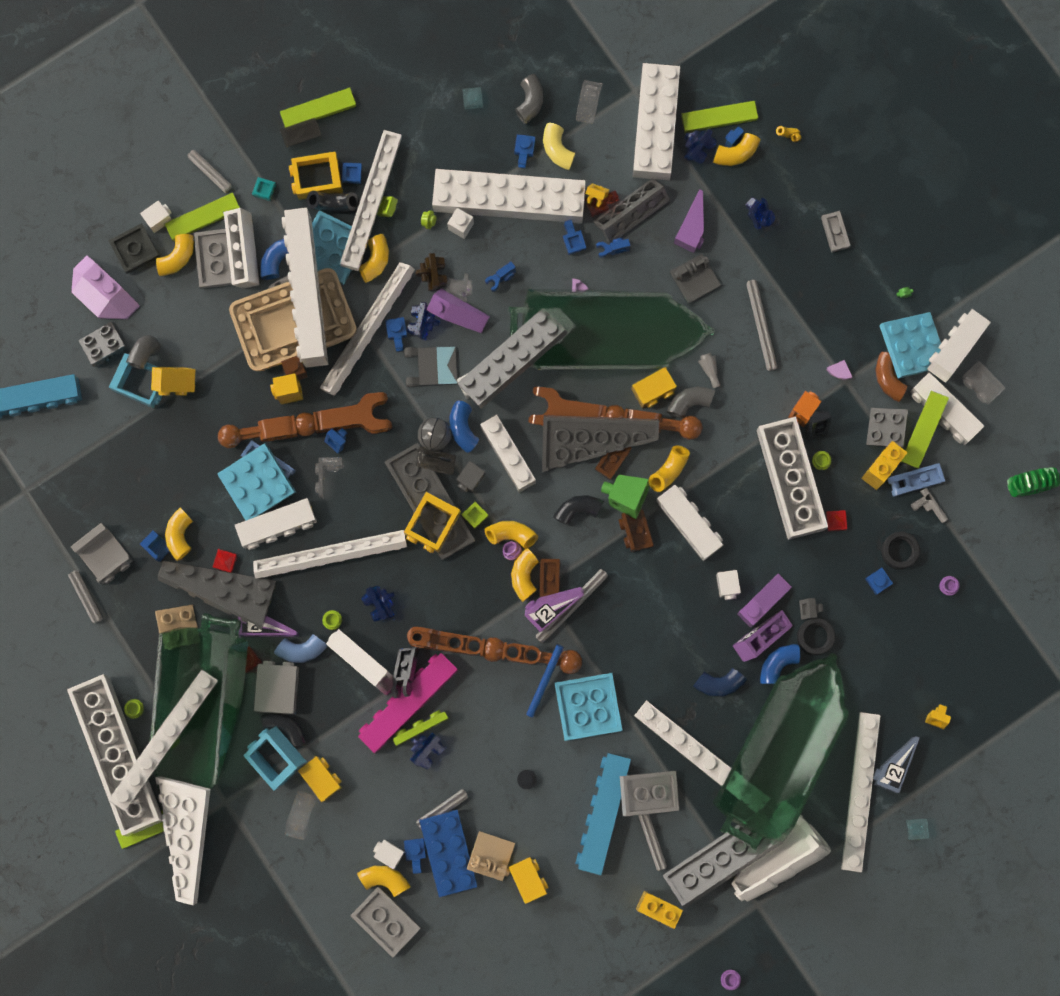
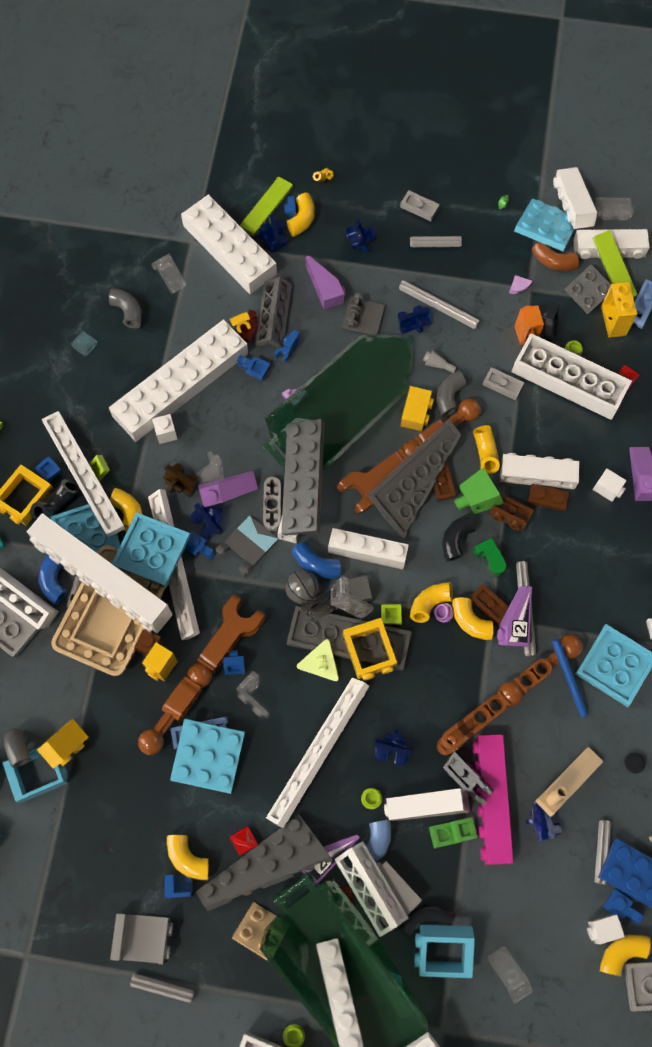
camera: 50 degrees left, 10 degrees down
white brick [235,498,317,550] -> none
yellow brick [298,756,342,802] -> none
lime tile [393,710,449,746] -> none
lime plate [421,210,436,229] -> none
blue plate [485,262,516,292] -> none
blue plate [514,134,535,168] -> none
light yellow cylinder [543,123,575,170] -> none
none -> medium azure plate [111,512,191,588]
none -> light grey beam [263,477,281,532]
none -> yellowish green piece [297,639,339,681]
none -> clear bracket [331,576,373,619]
none -> white fence [335,841,409,937]
none -> clear blue hips [398,305,431,334]
none -> light grey axle [410,236,462,247]
none -> bright green slope [429,817,478,849]
none -> green leg [473,538,506,577]
none -> light grey plate [482,367,524,400]
none -> reddish brown plate [527,484,569,512]
none -> tan piece [536,747,603,817]

